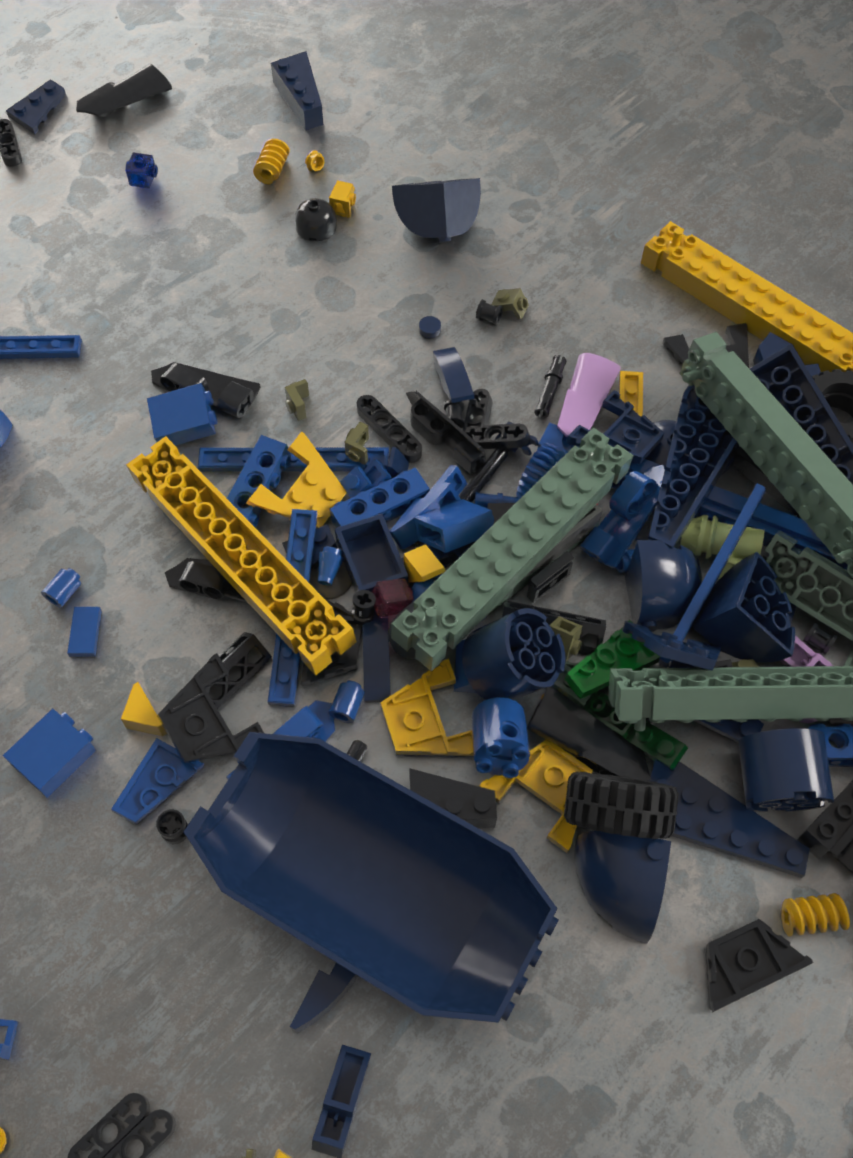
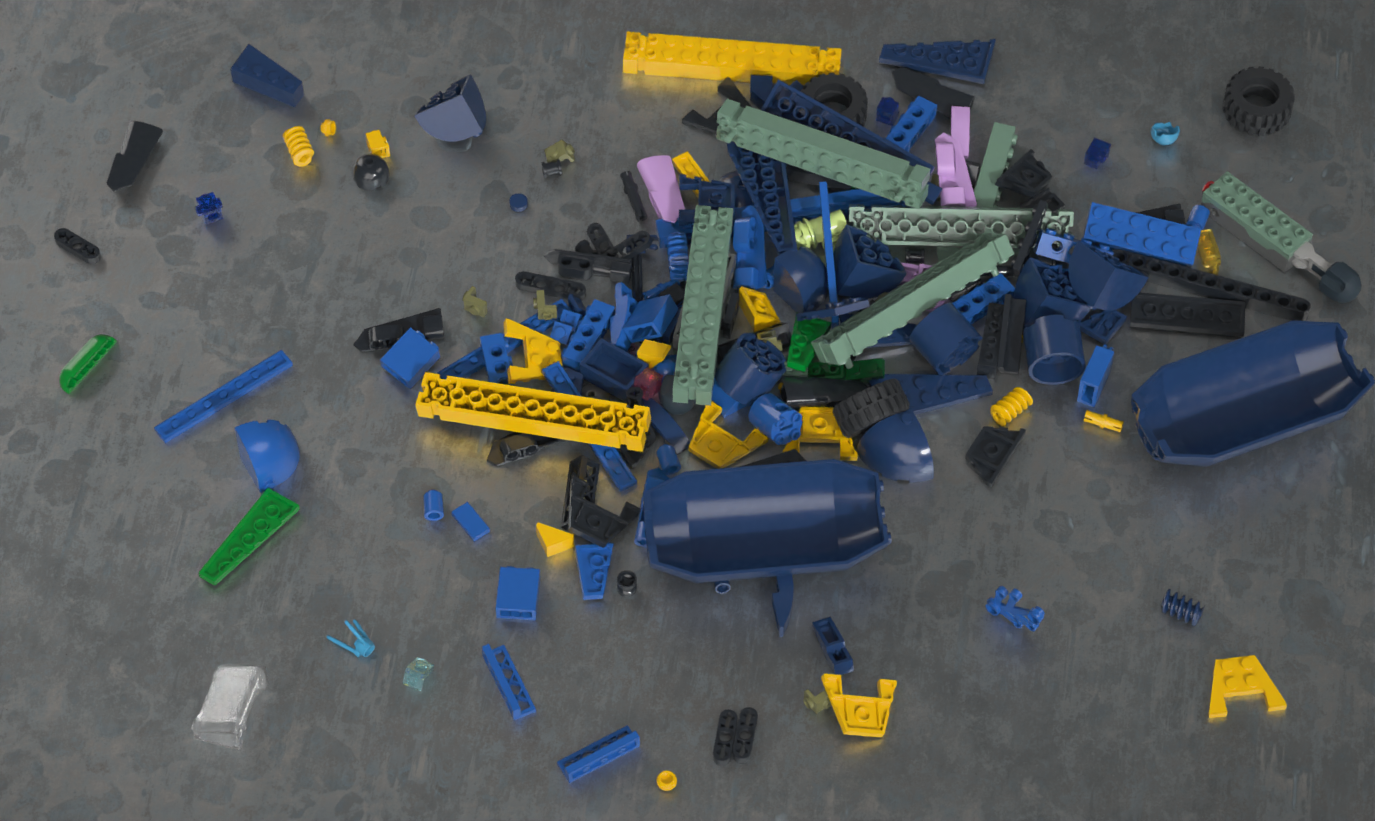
camera: 35 degrees left, 5 degrees down
dark blue wing [6,79,66,134] -> none
blue cone [317,546,344,586] -> none
dark blue slope [433,347,474,403] -> none
none -> yellow slope [739,287,781,332]

